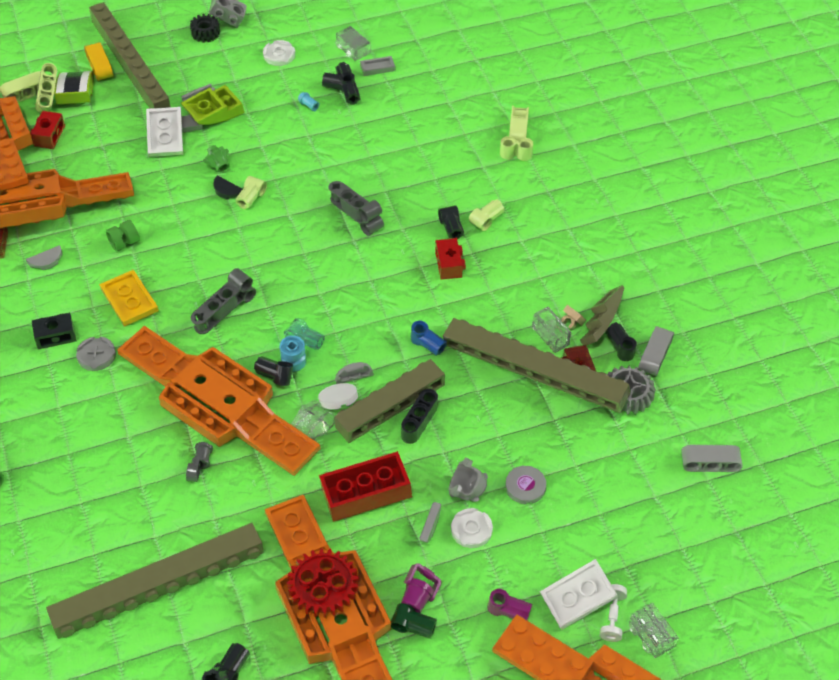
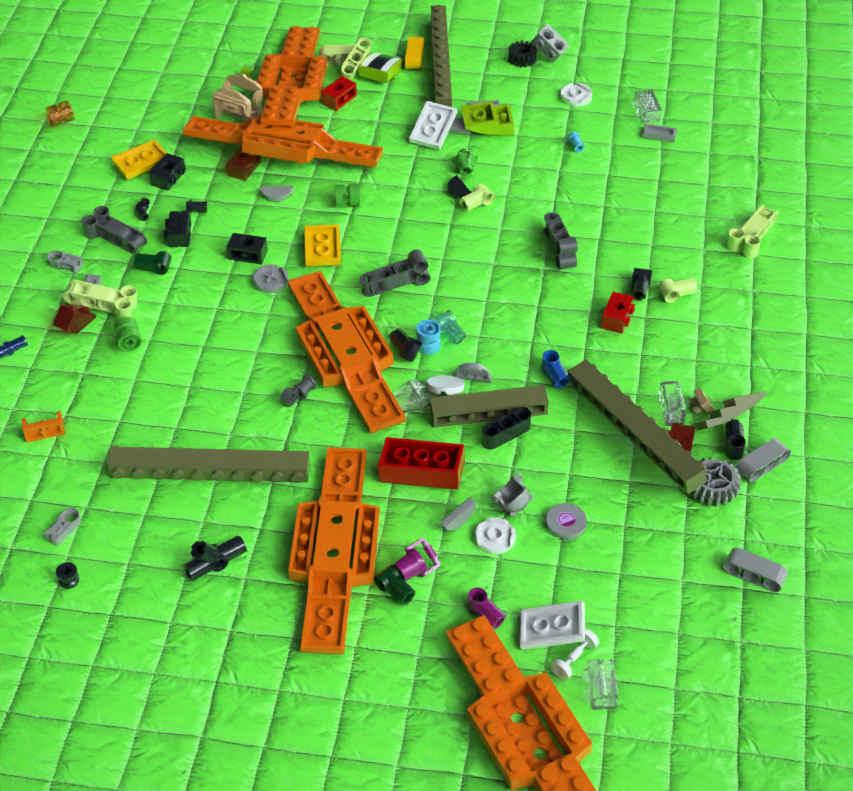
camera: 30 degrees right, 5 degrees down
red gear [287,548,359,618] -> none
black piece [322,62,360,105] -> none

